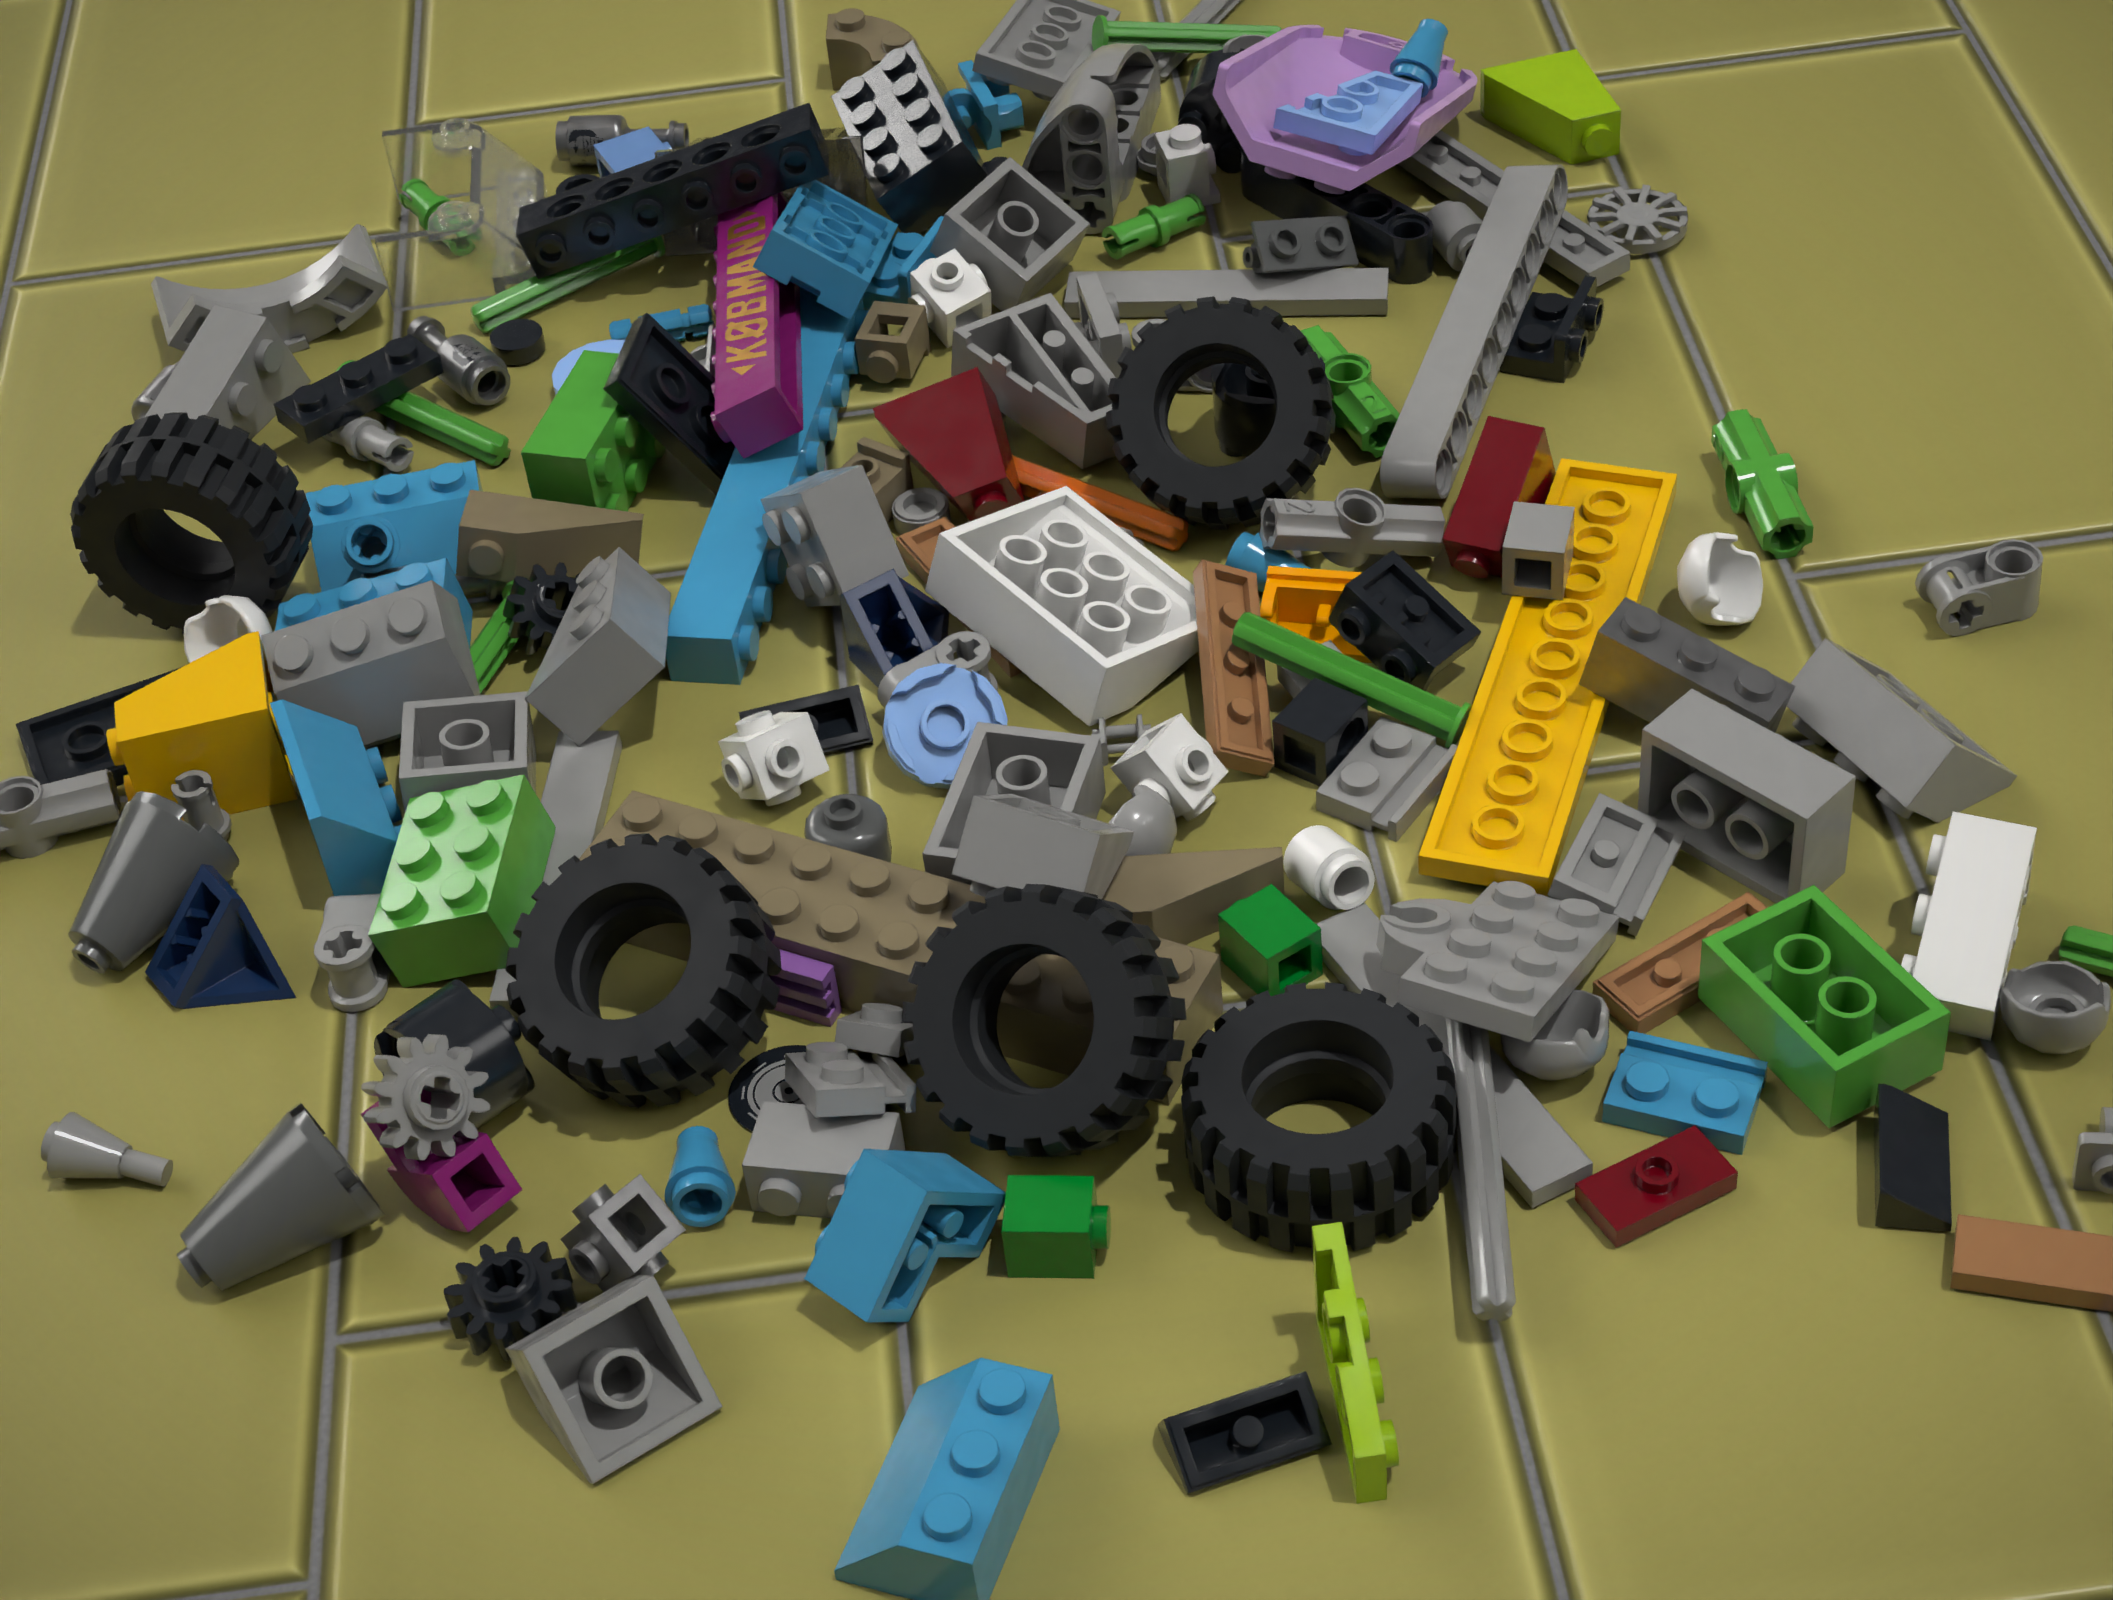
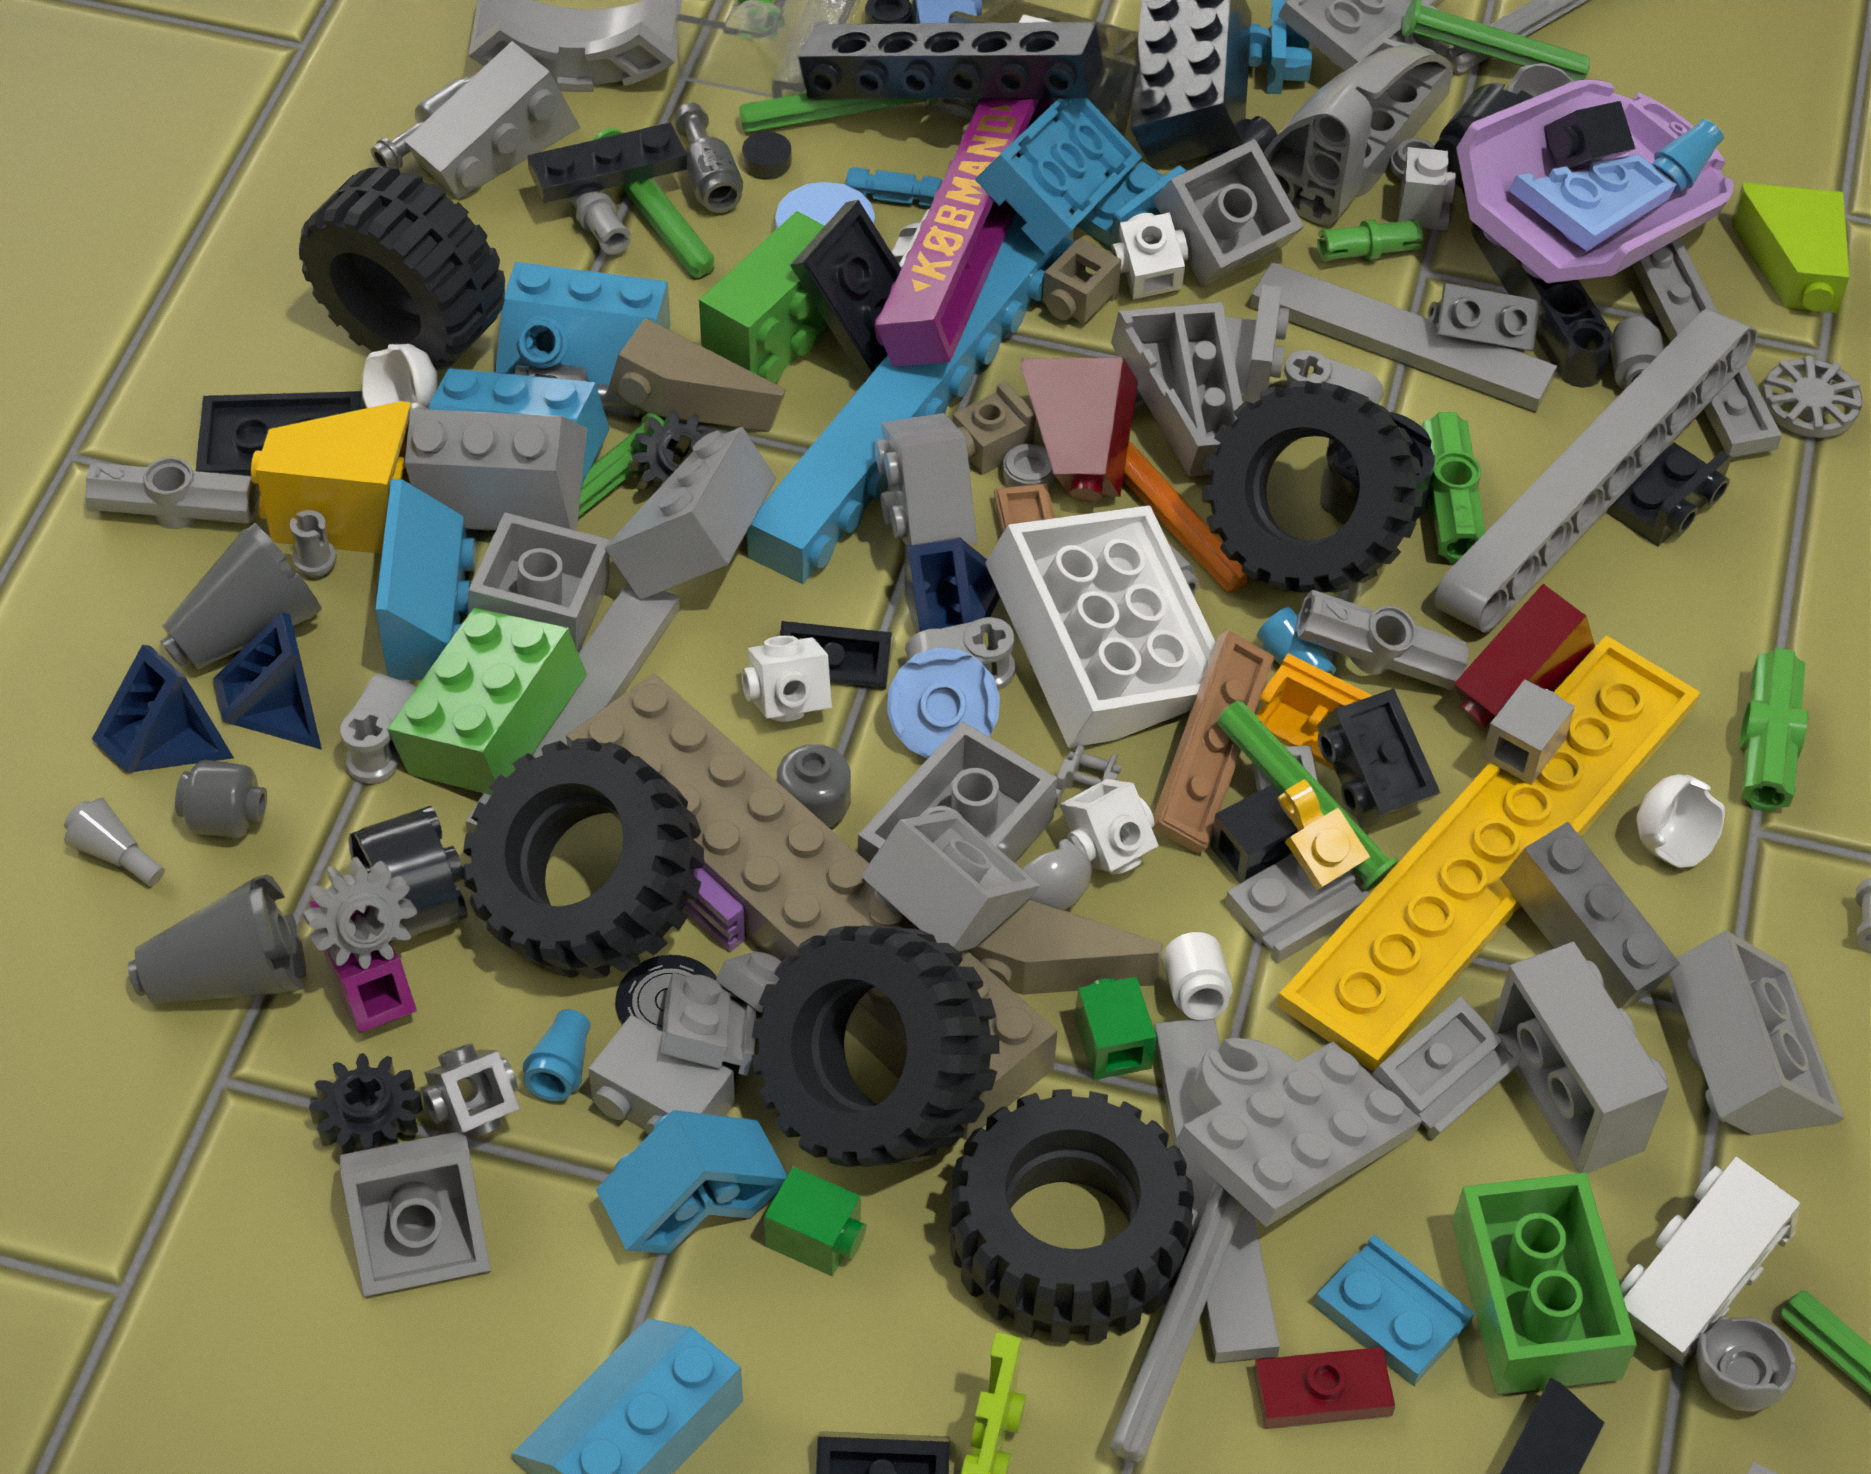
camera: 15 degrees right, 10 degrees up
light grey hair [1501,990,1609,1081] -> none
medium nougat tile [1592,892,1768,1034] -> none
none -> dark blue slope [92,645,234,772]
none -> dark grey head [175,760,267,839]
none -> yellow plate [1277,779,1370,891]
none -> black brick [1544,101,1636,171]

